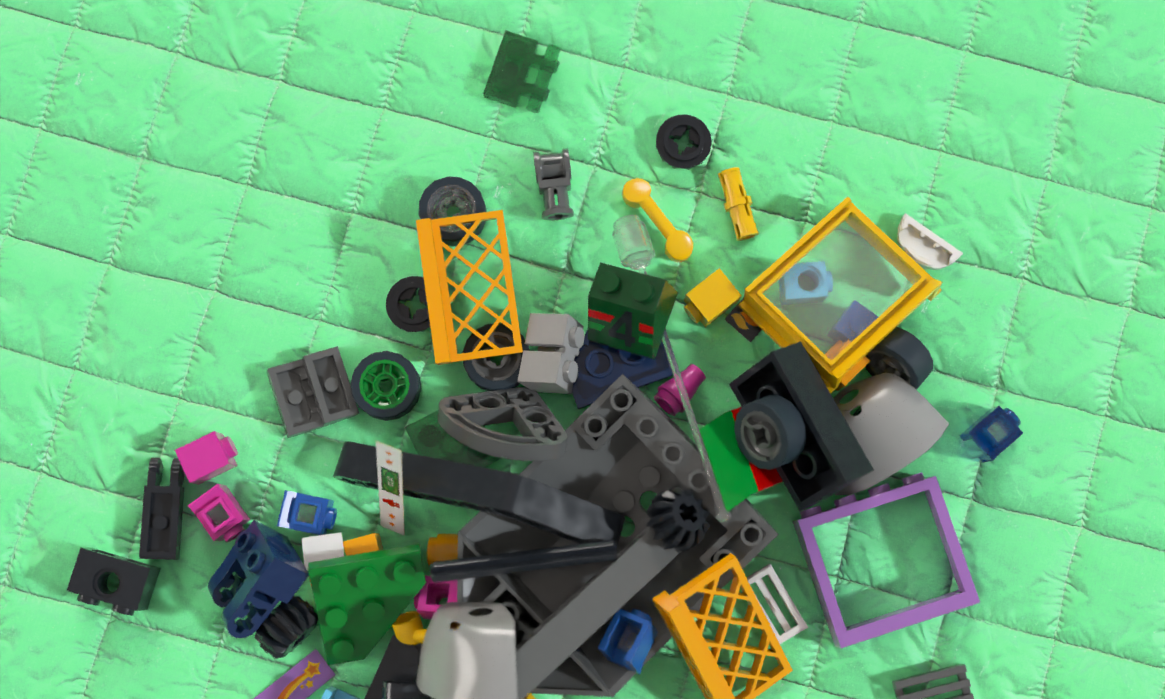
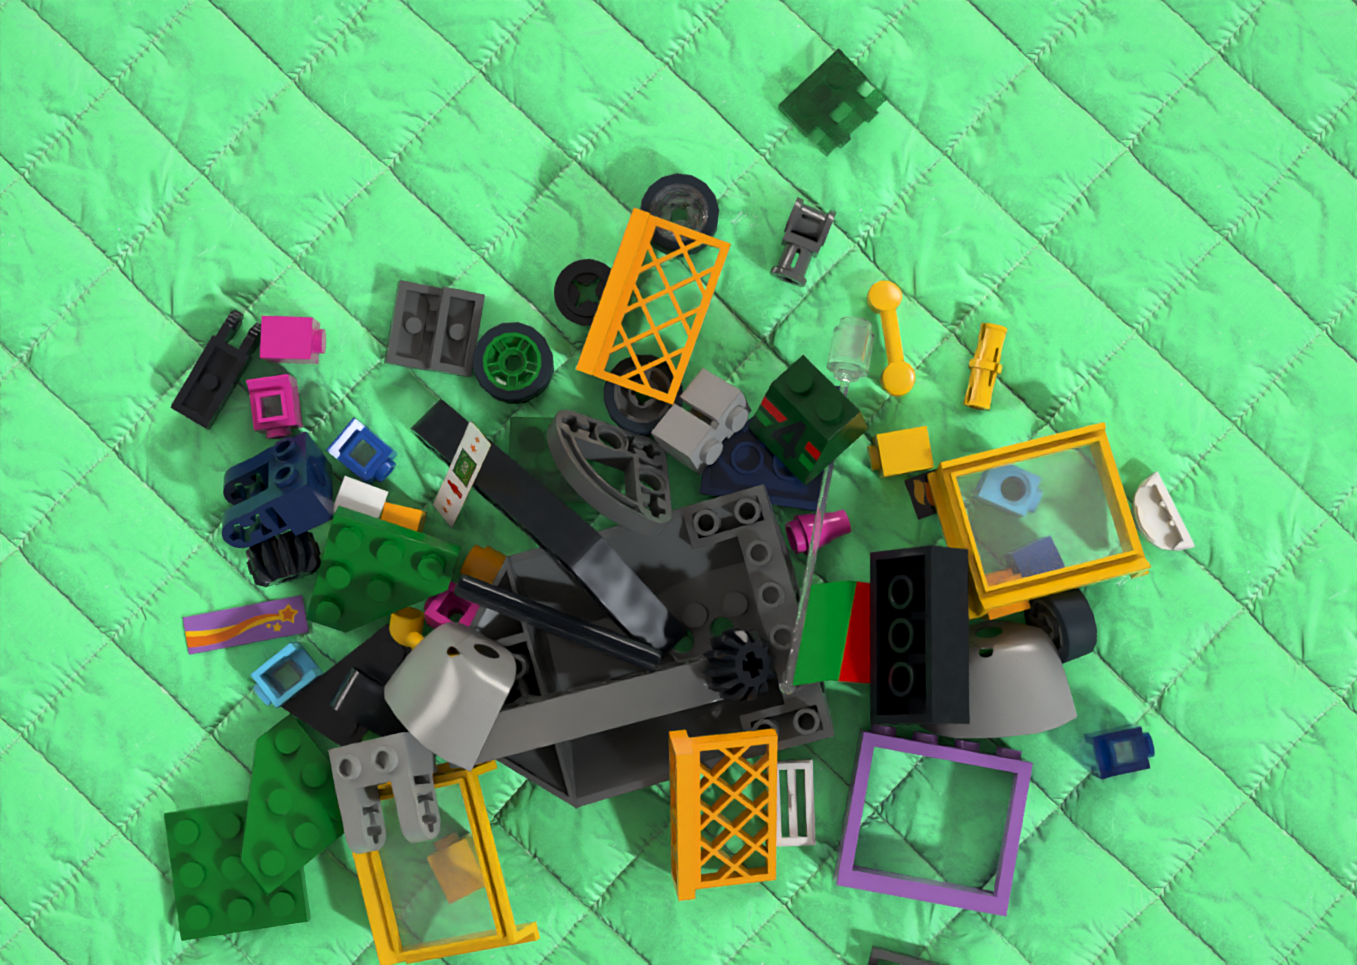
camera: 30 degrees right, 5 degrees up
black brick [66,548,161,616] -> none
blue window [598,609,658,674] -> none
black gear [656,114,712,170] -> none
black wheel [734,395,807,470] -> none

